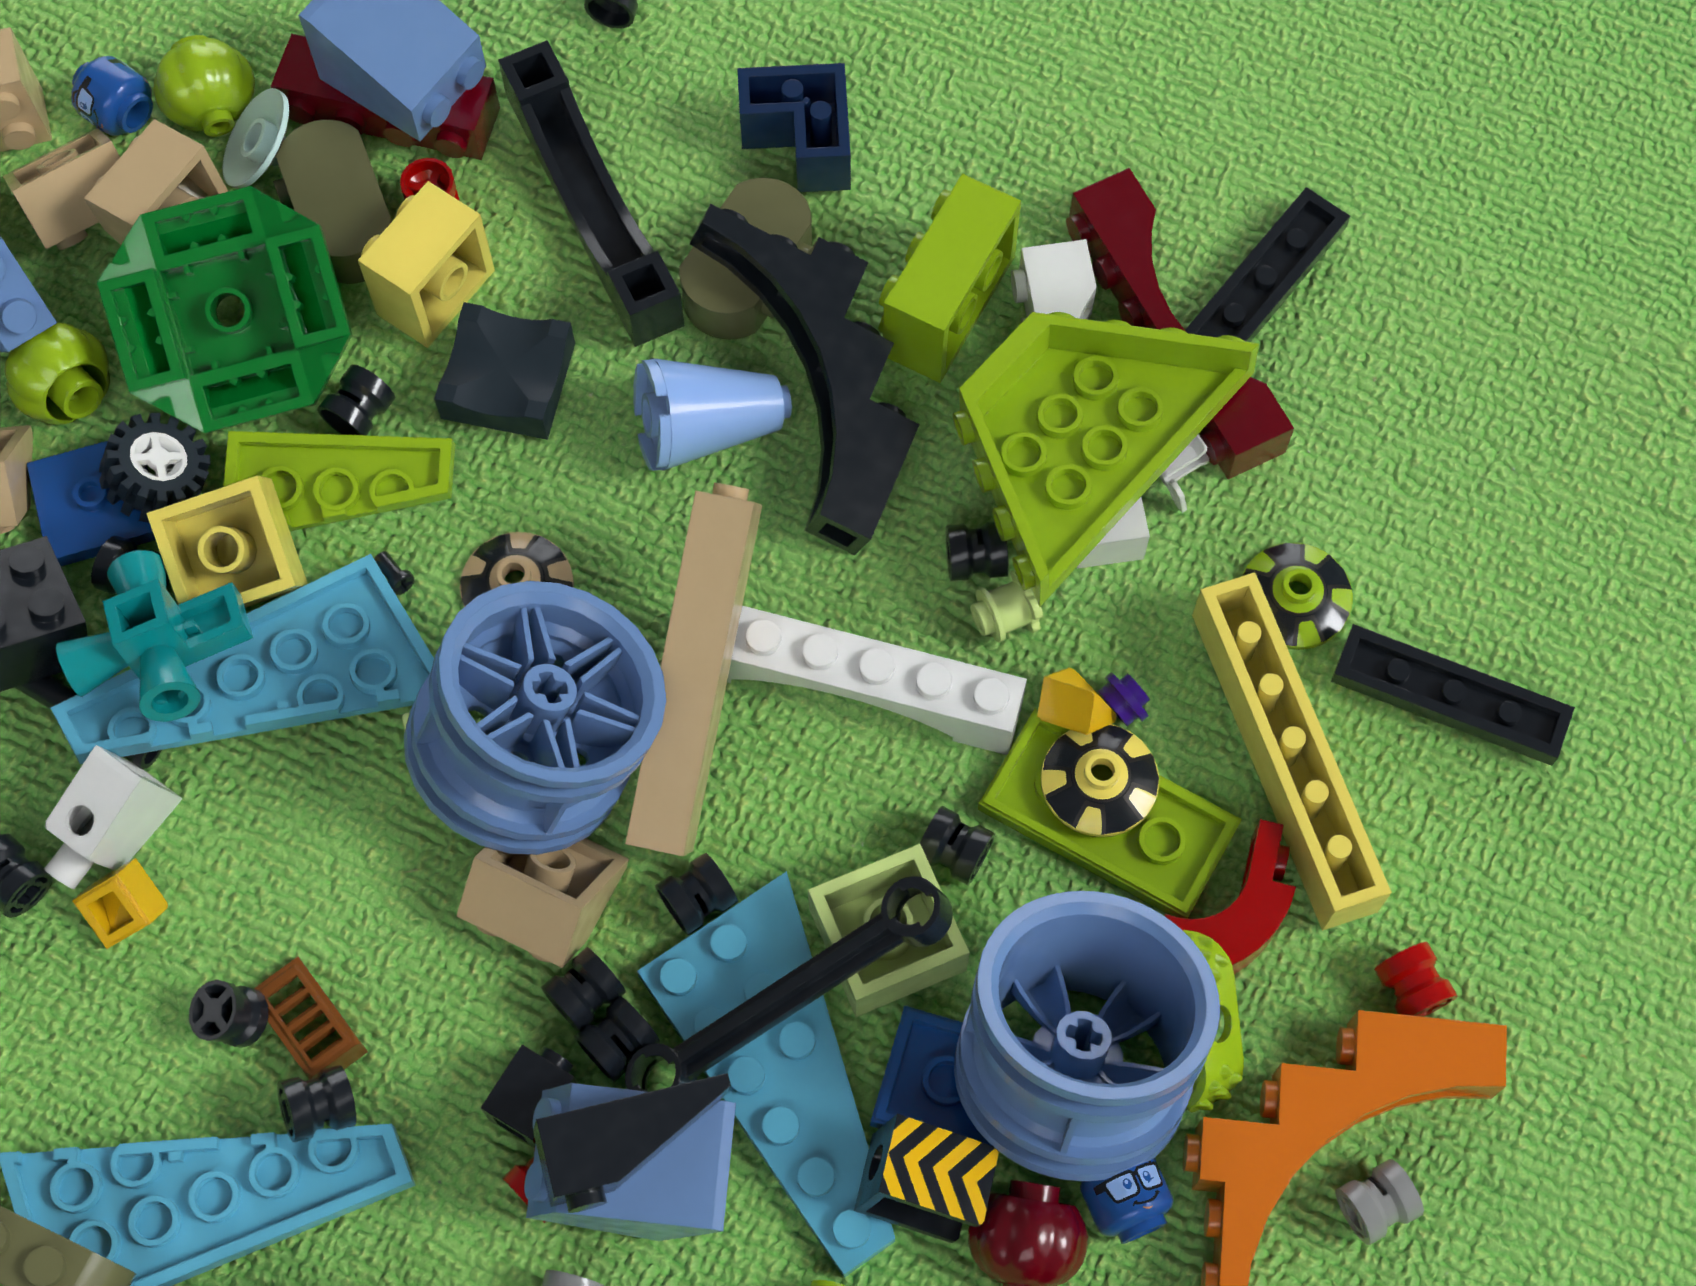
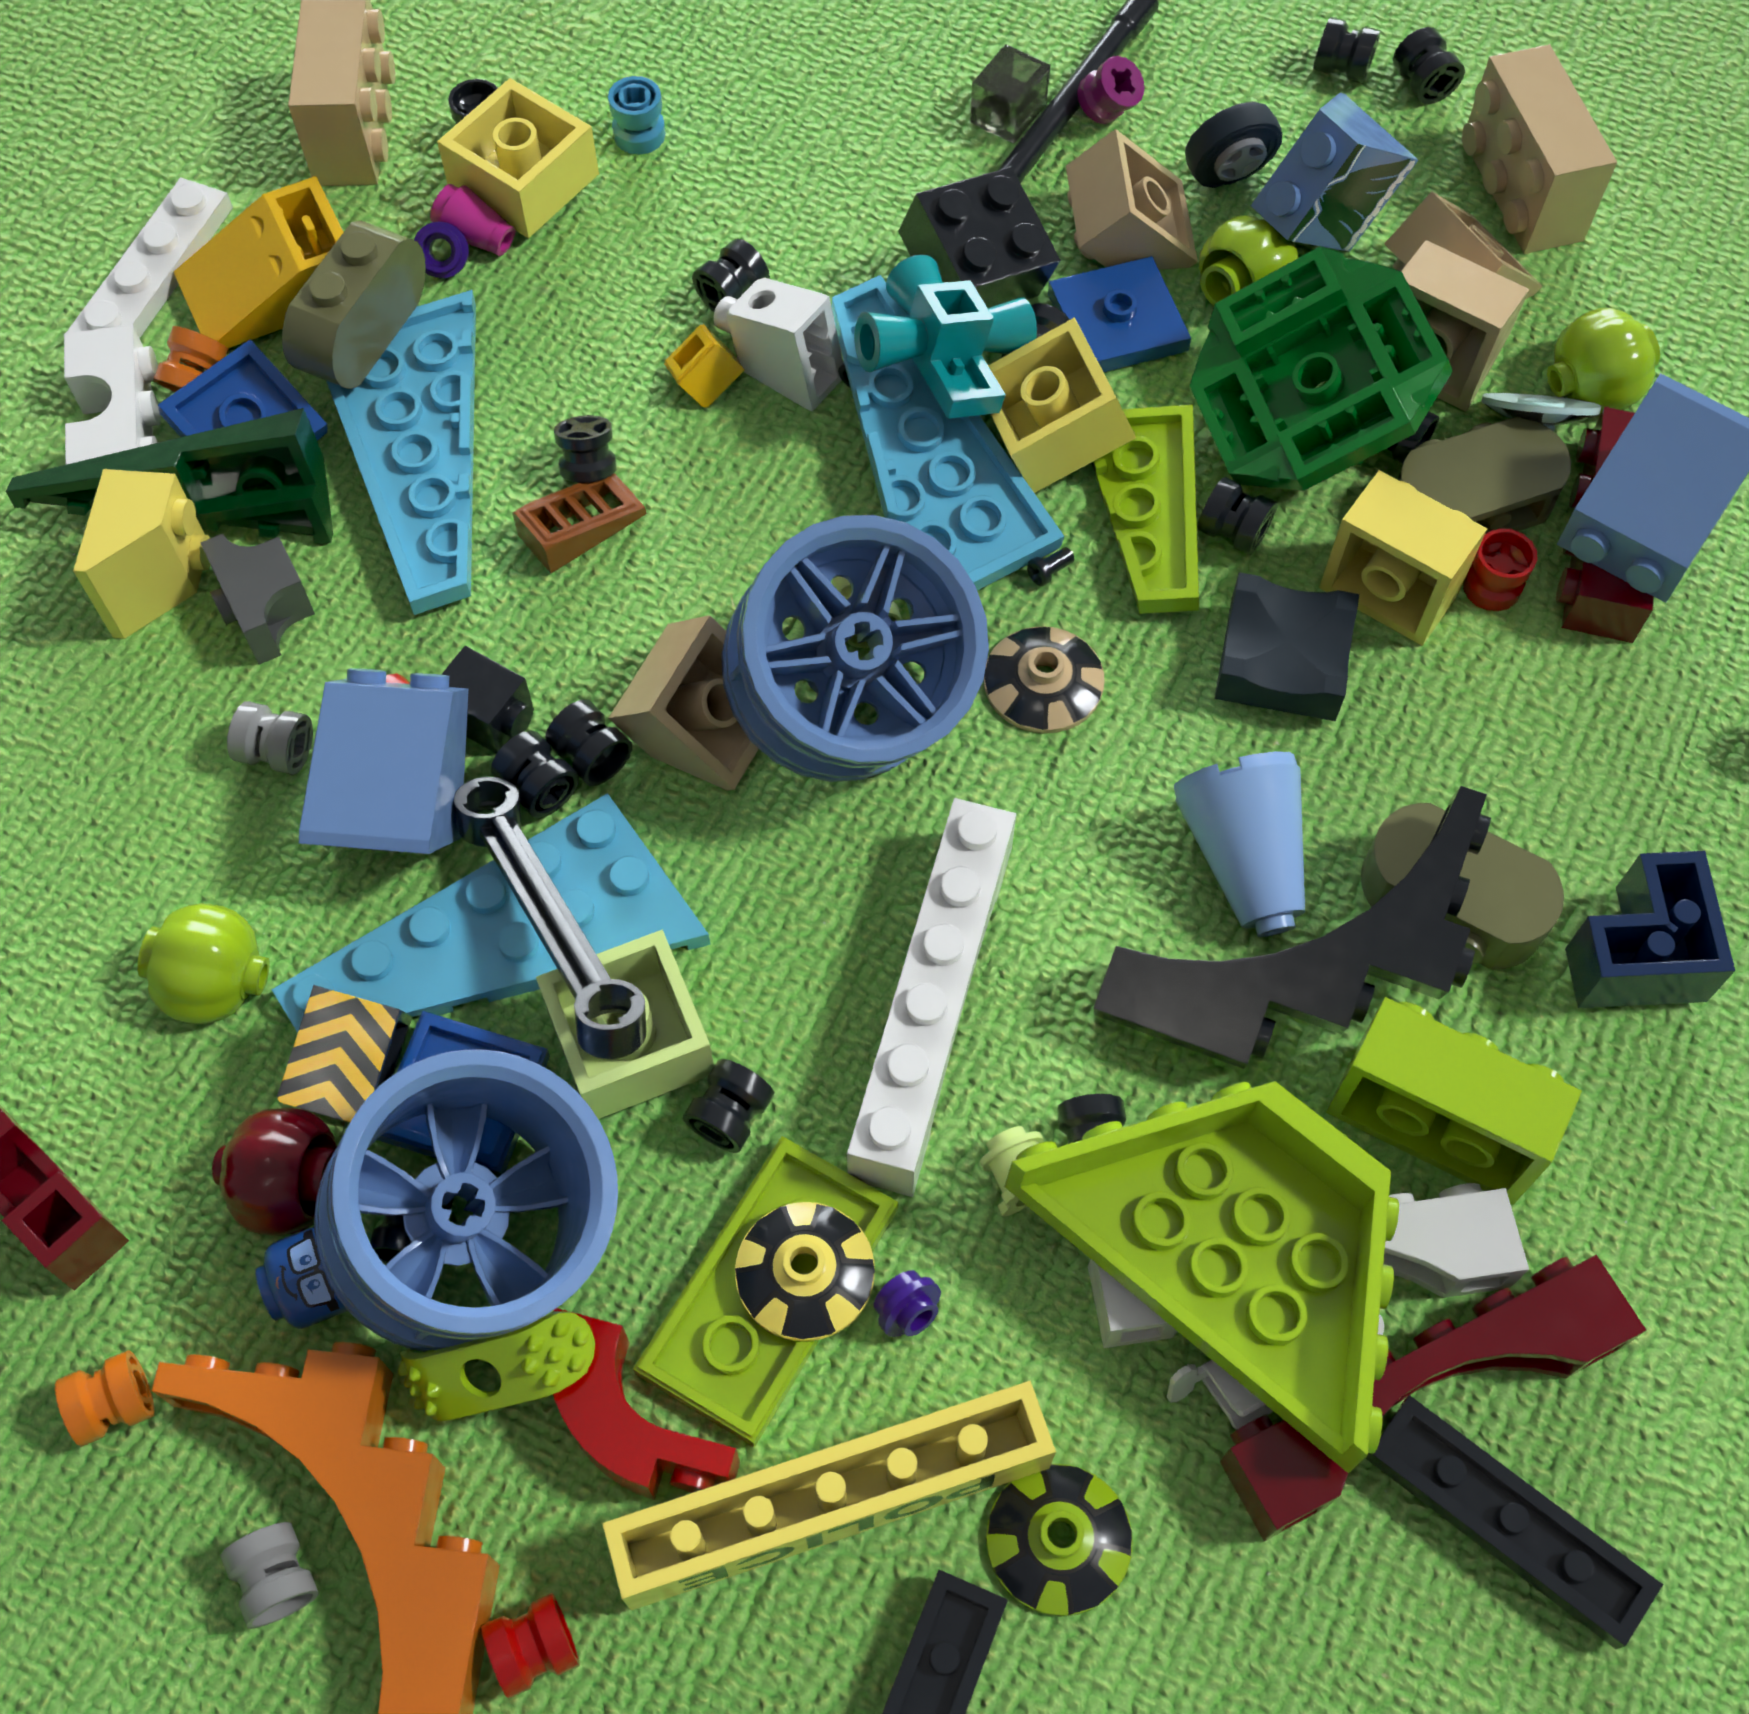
camera: 90 degrees right, 5 degrees down
blue head [71,56,153,136] -> none
black wheel [99,413,210,523] -> none
black wheel [277,1065,356,1143] -> none
black arch [498,40,685,347] -> none
black slope [533,1073,731,1213] -> none
tan brick [625,482,762,856] -> none
black wheel [655,853,738,935] -> none
yellow slope [1037,667,1117,735] -> none

